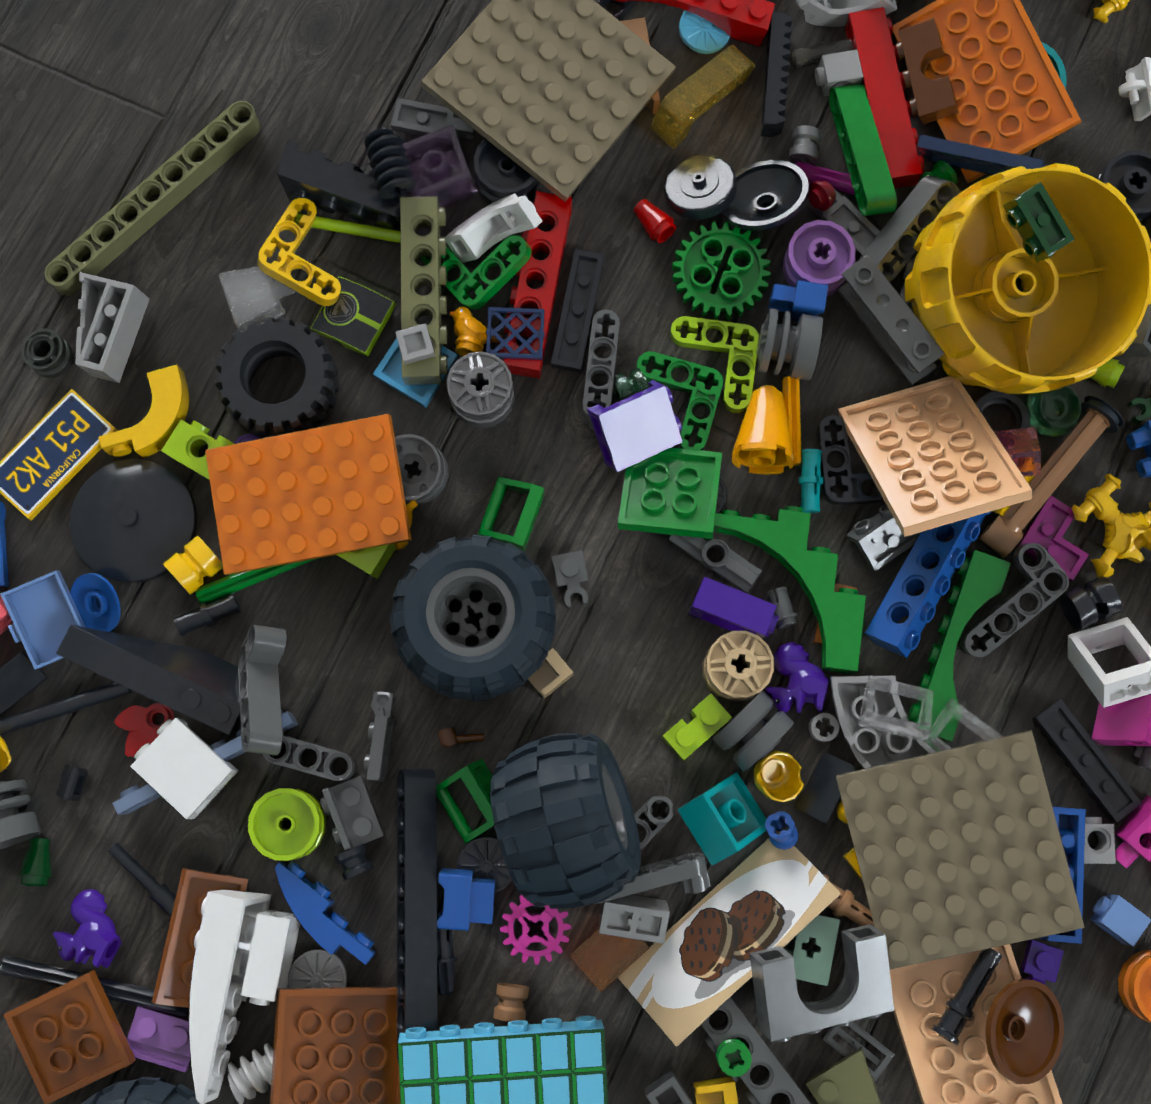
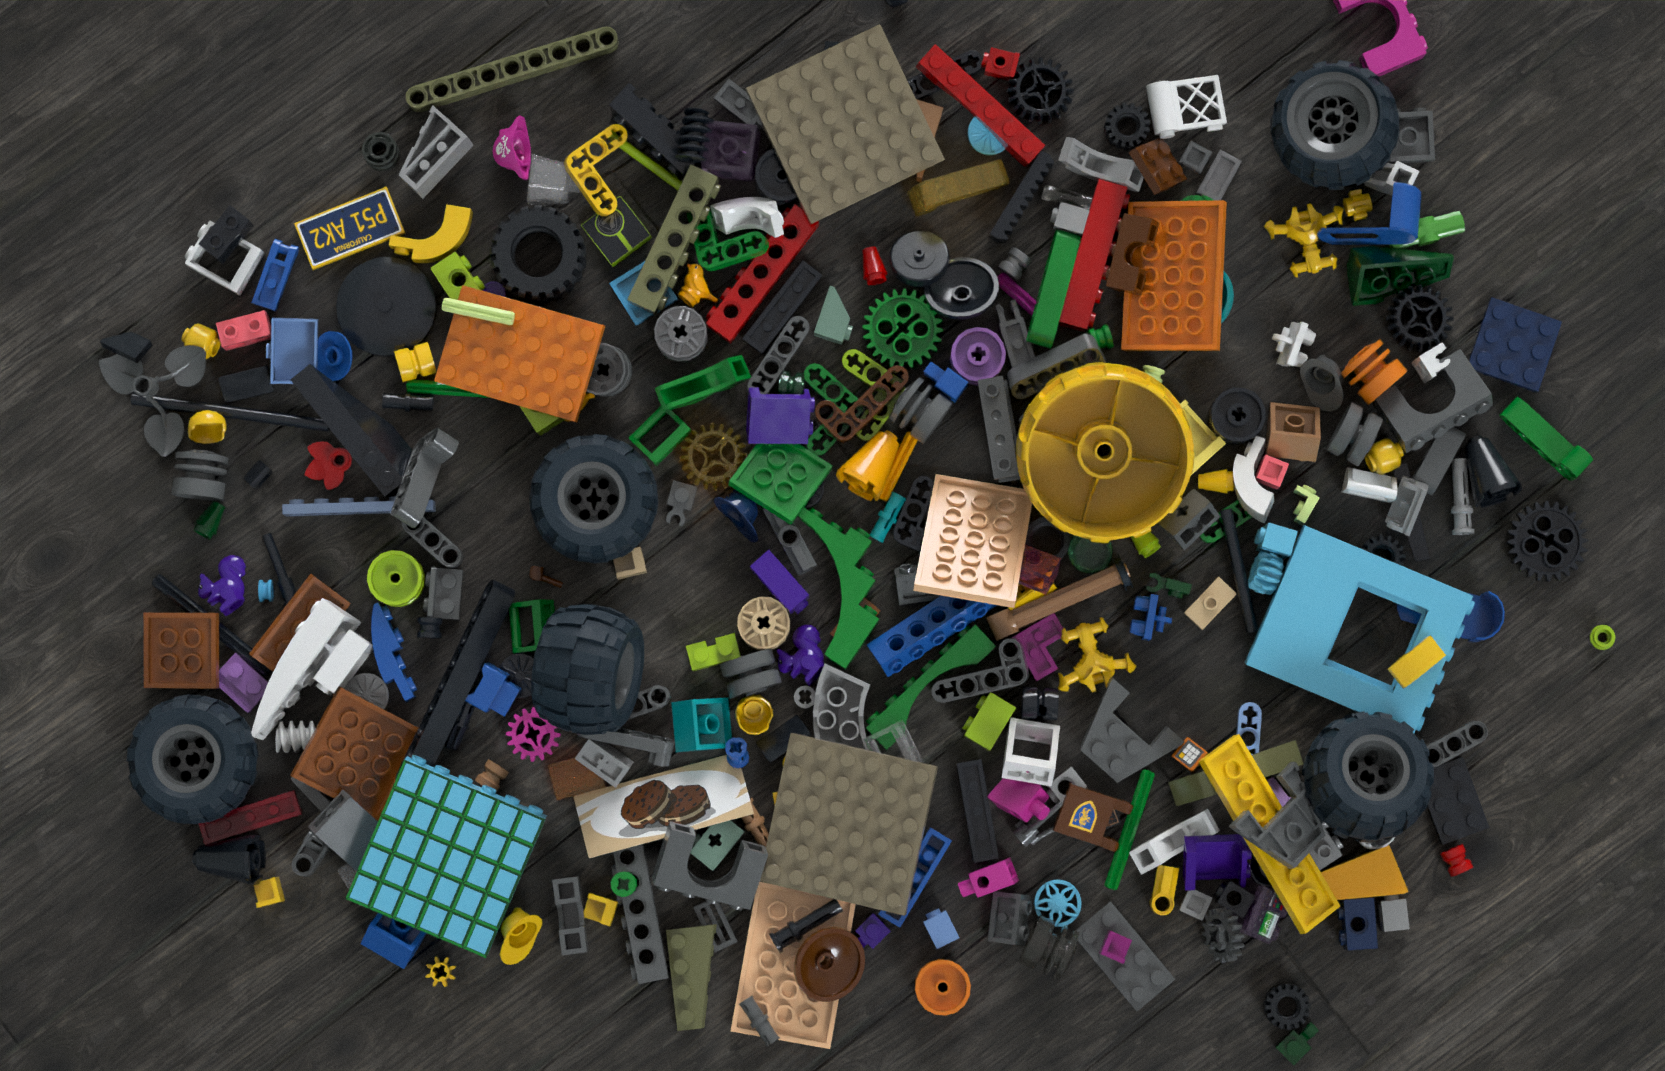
camera: 25 degrees right, 5 degrees up
white panel [130,718,239,819] -> none
dark grey hinge [364,692,396,782] -> none
light grey plate [395,323,435,364] -> none
dark blue window [486,307,545,360] -> none
dark grey pin [768,587,798,629] -> none
dark red plate [808,180,836,211] -> none
clear tile [858,675,933,741] -> none
dark blue piece [917,134,1045,175] -> none
dark green bracket [1003,182,1075,263] -> none
light grey brick [1084,817,1116,864] -> none
none -> dark azure bush [258,579,274,602]
none -> yellowish green axle [442,298,515,325]
none -> dark pink hat [493,116,531,180]
none -> green arch [654,355,751,411]
none -> clear yellow gear [680,423,747,491]
none -> dark blue piece [714,490,758,543]
none -> sand green slope [814,286,853,345]
none -> reddish brown beam [815,365,909,443]
none -> lime brick [962,692,1016,751]

